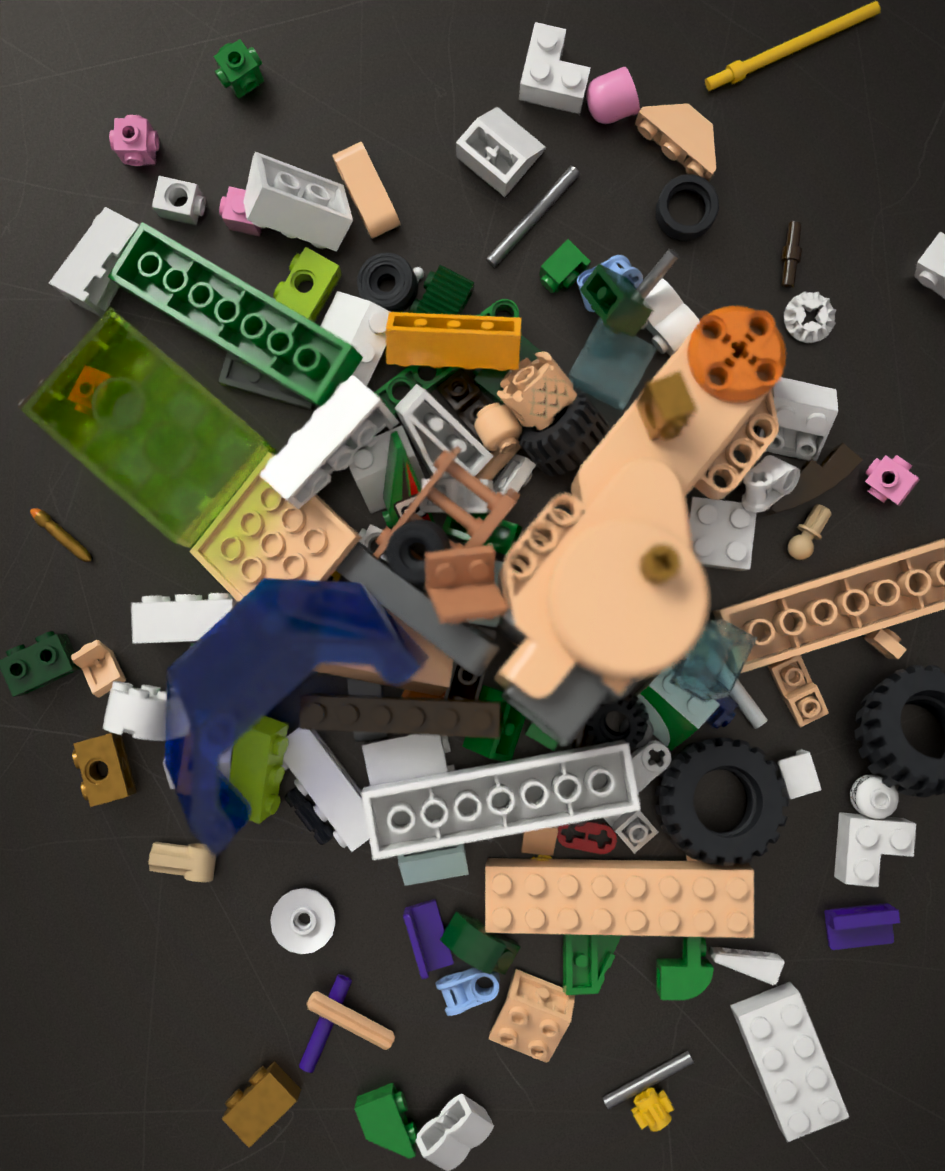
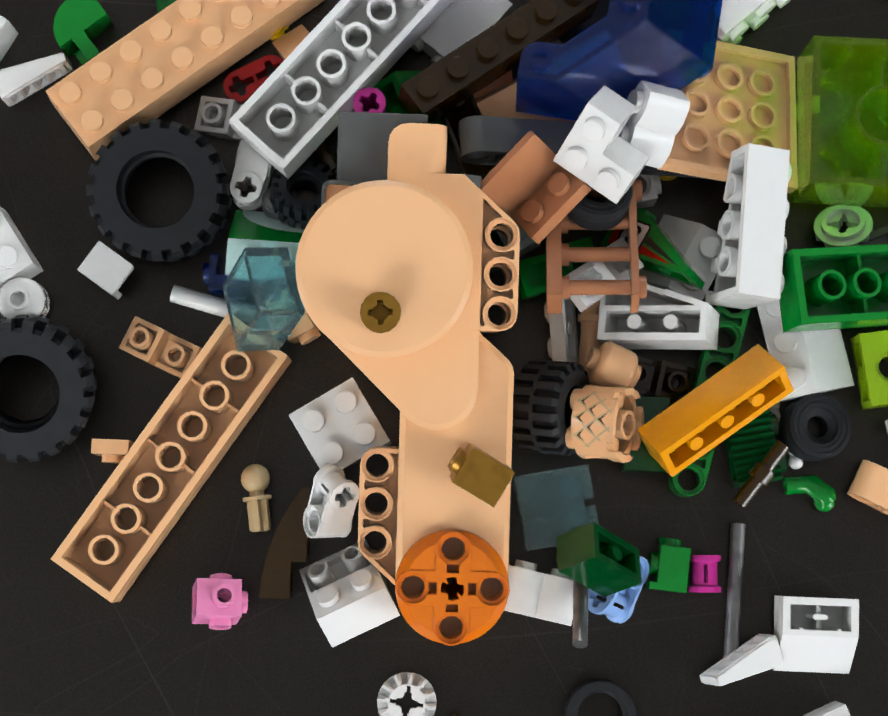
camera: 145 degrees right, 5 degrees down
none -> dark pink bush [353,87,386,113]
none -> white brick [553,85,650,204]
none -> white brick [619,80,690,169]
none -> dark pink bush [688,555,722,593]
none -> white slope [699,634,784,686]
none -> dark brown bar [733,440,789,509]
none -> green arm [783,475,837,512]
none -> gear [813,204,873,247]

